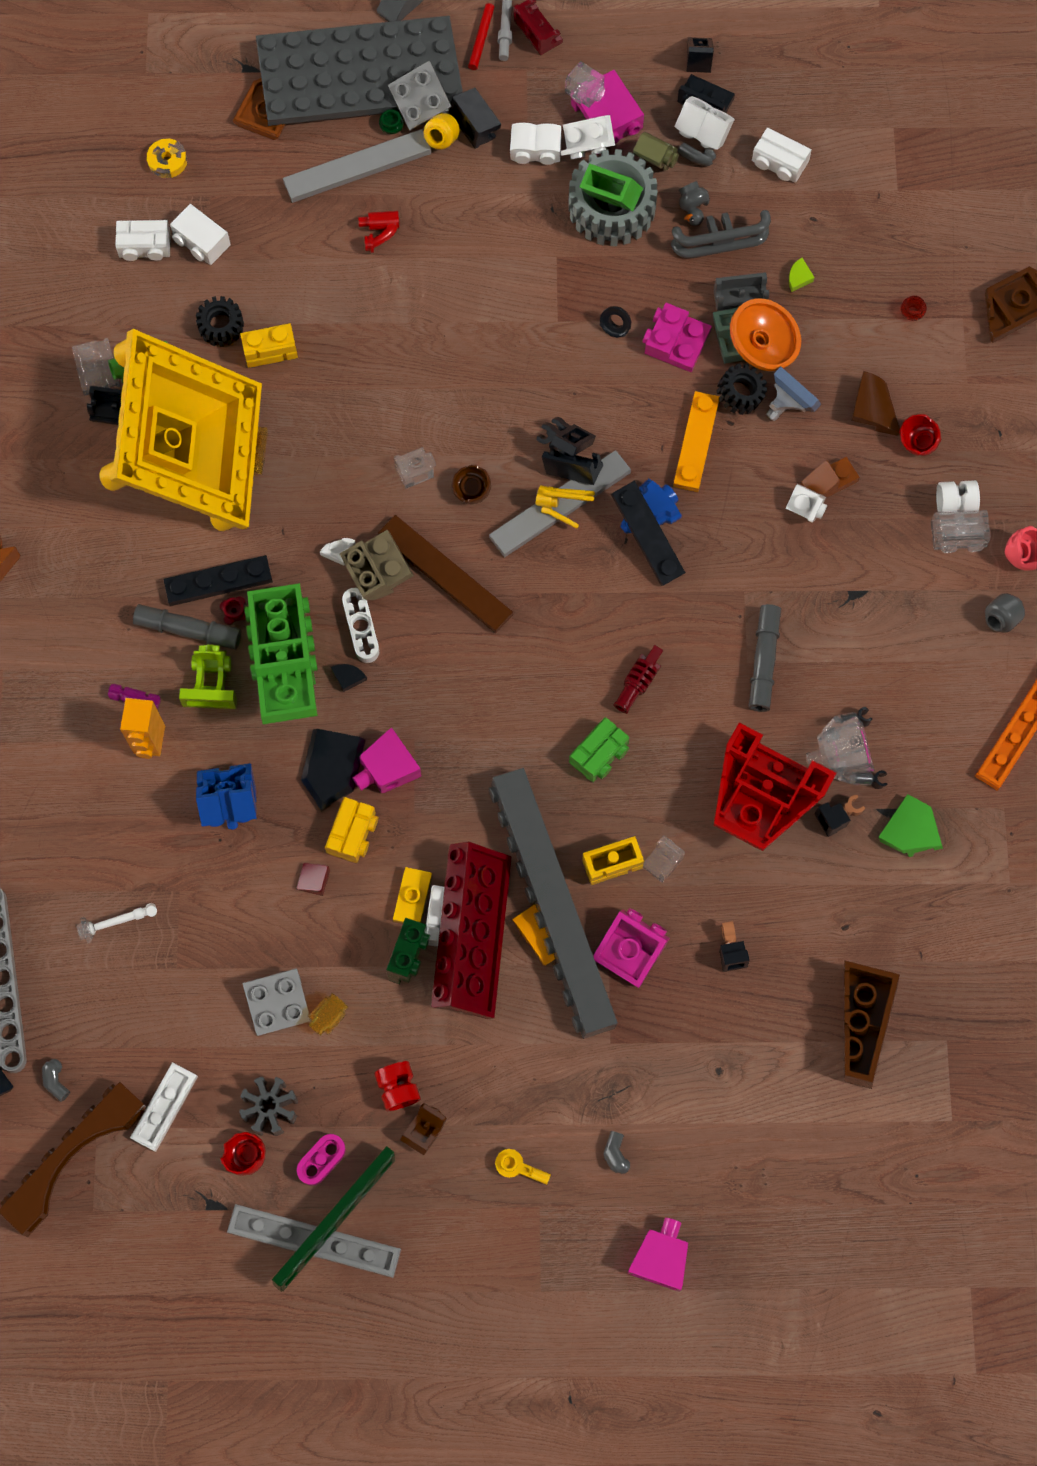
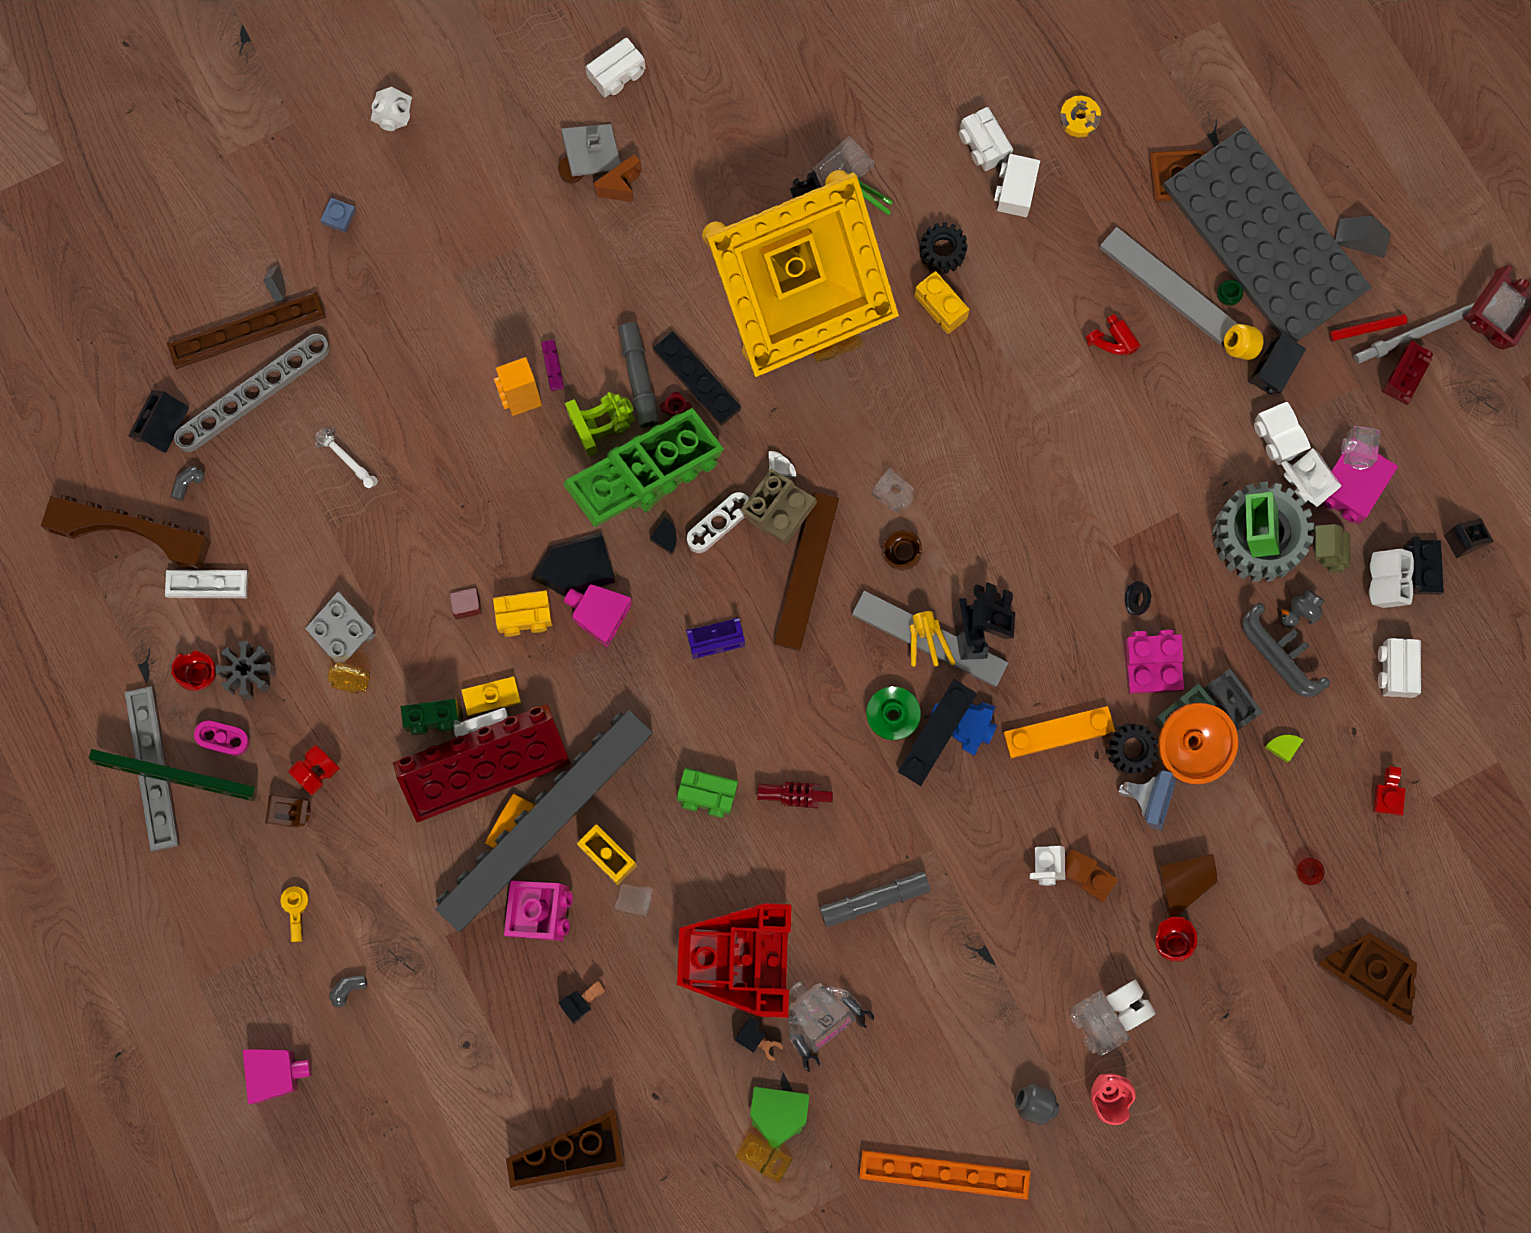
camera: 60 degrees right, 5 degrees up
blue brick [196,763,257,830] -> none
light grey hinge [388,61,452,130] -> none
dark grey arm [678,143,716,167] -> none
none -> dark purple hinge [686,617,745,659]
none -> clear yellow bracket [736,1133,793,1183]
none -> green dish [866,687,921,740]
none -> red plate [1373,766,1406,816]

